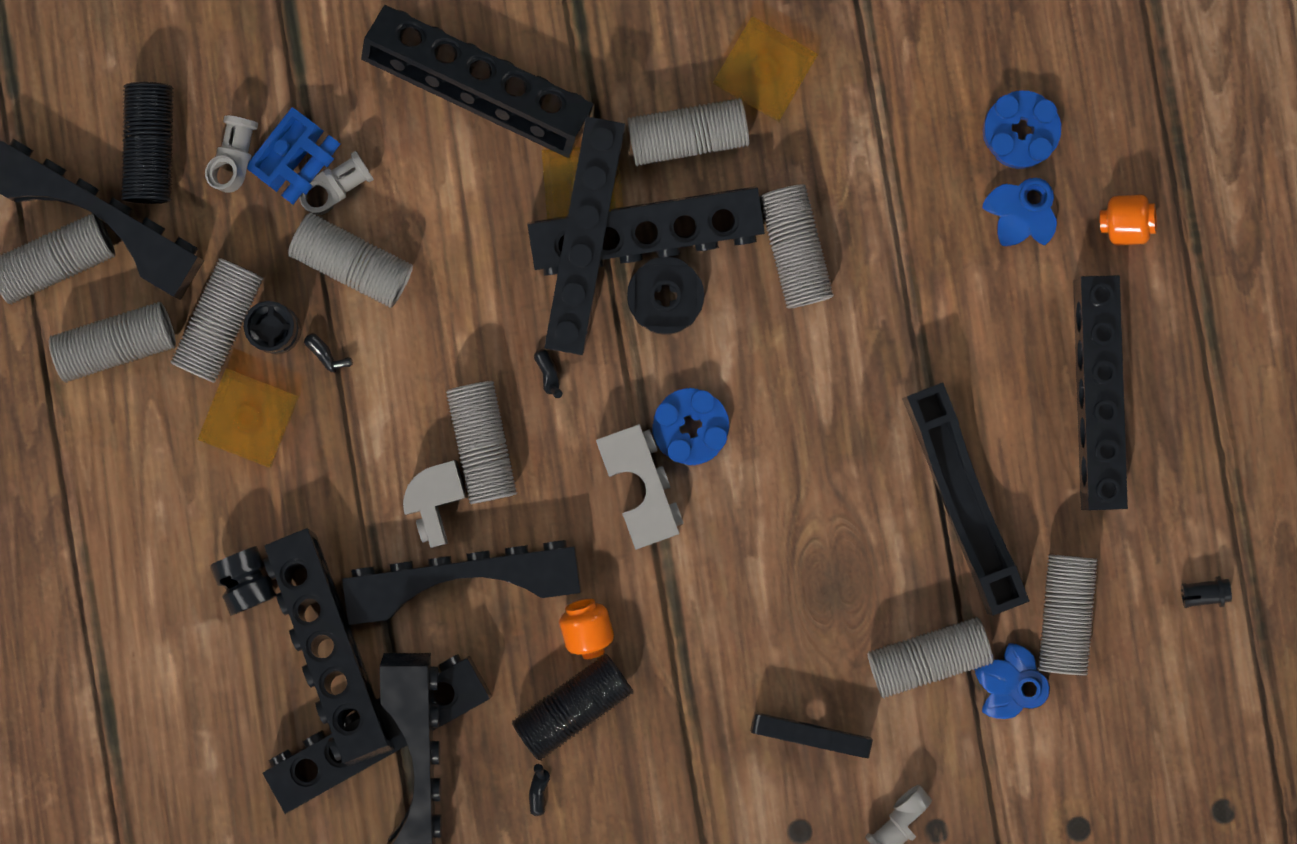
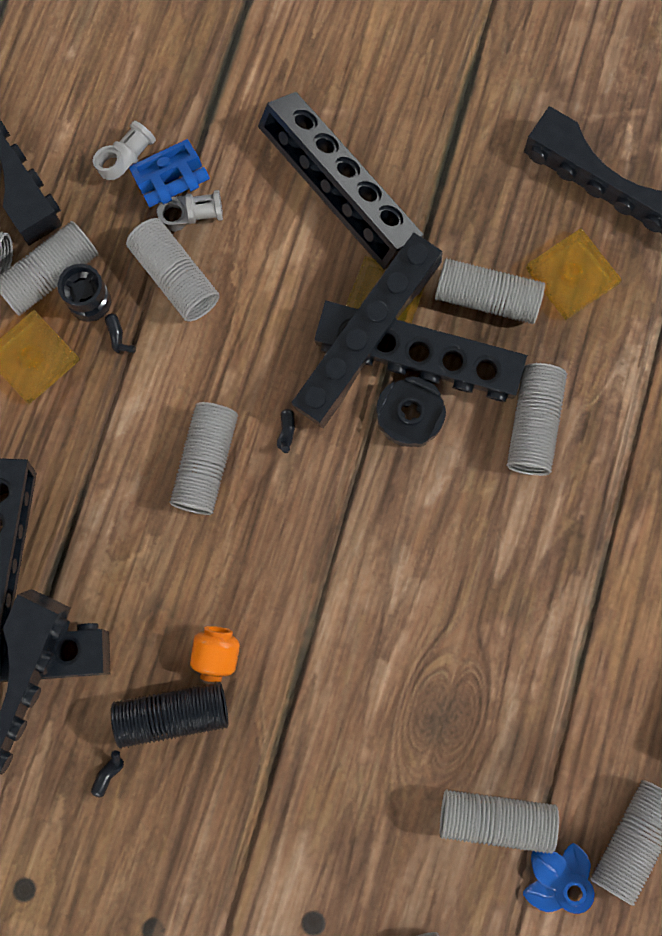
camera: 30 degrees right, 10 degrees down
black piece [121,82,174,204] -> none
black arch [342,540,581,625] -> none
light grey brick [403,460,467,548] -> none
light grey arch [596,424,684,550] -> none
blue plate [652,388,729,465] -> none
black piece [750,712,873,759] -> none
black arch [902,382,1030,616] -> none

